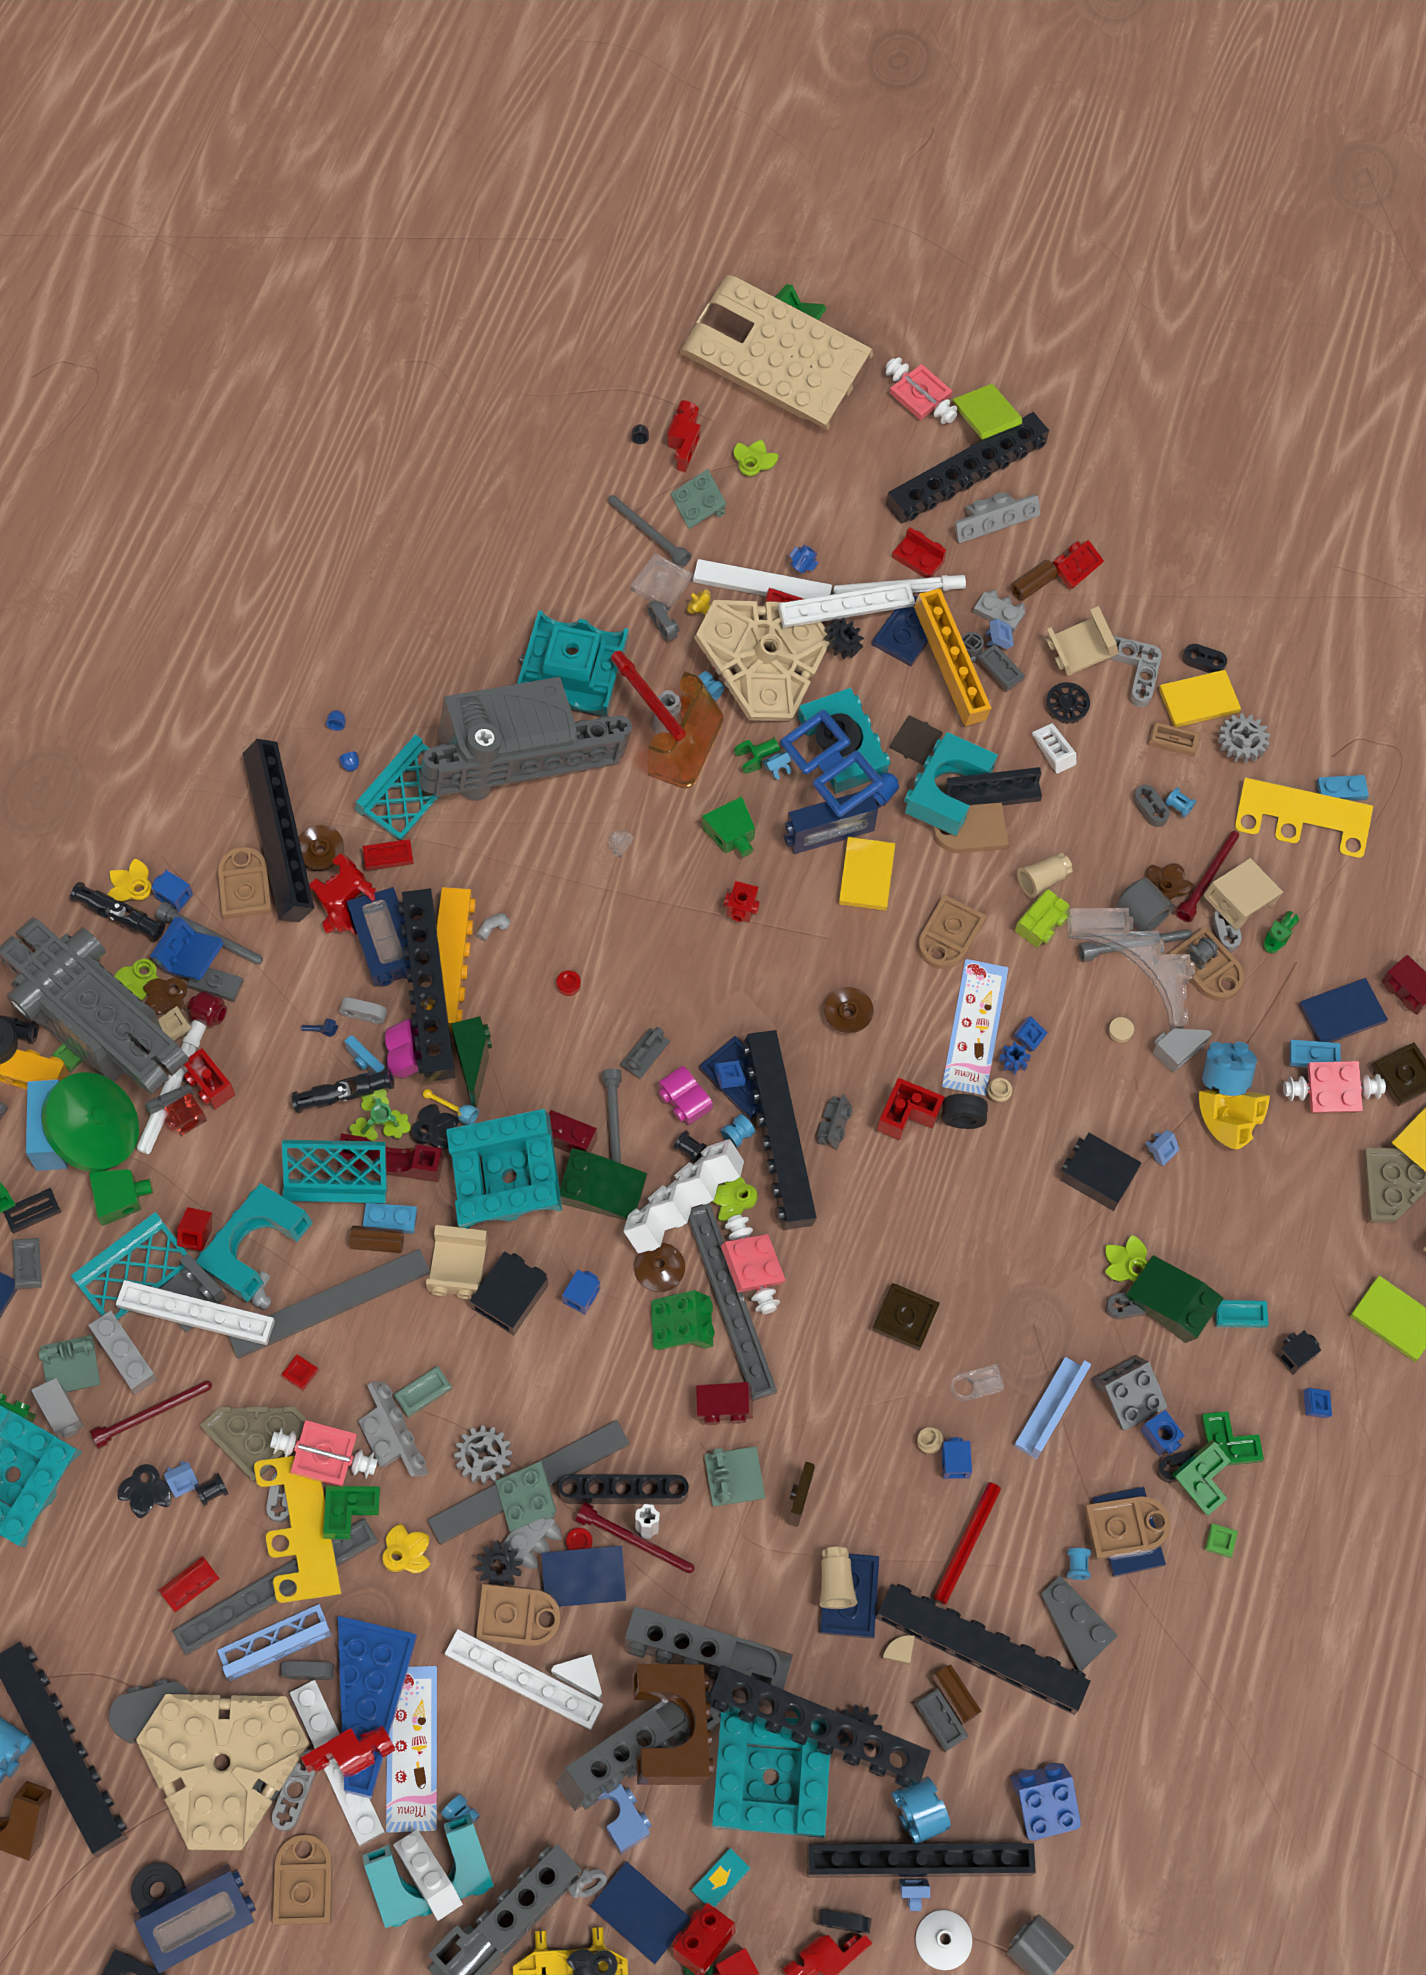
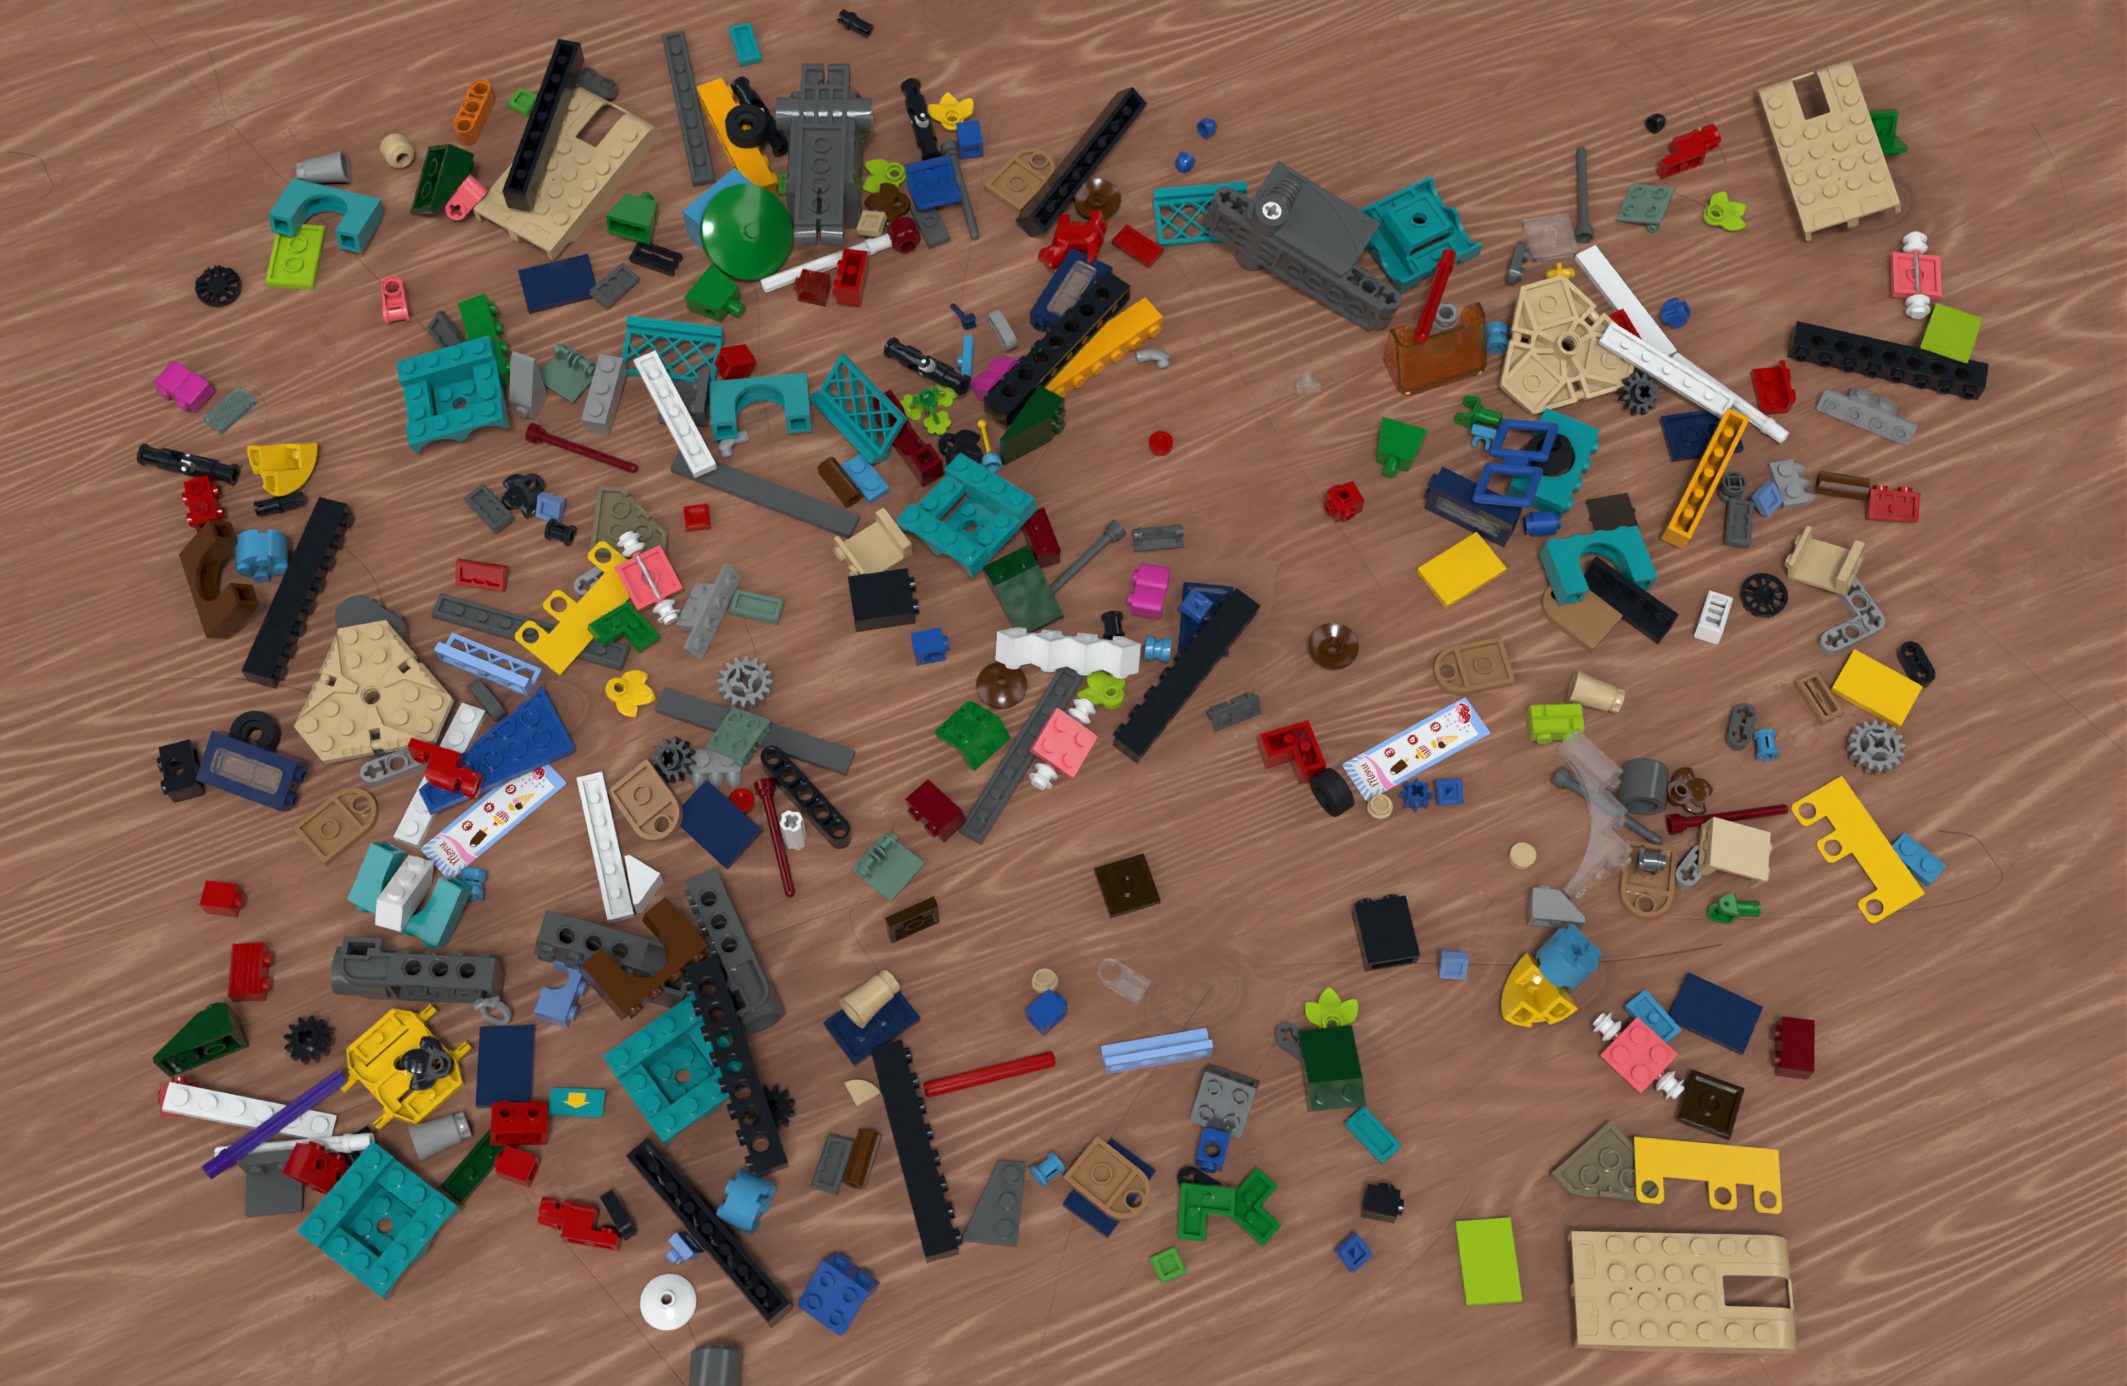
camera: 50 degrees right, 0 degrees up
dark grey axle [145,1084,194,1114] -> none
none -> dark grey plate [464,484,515,534]

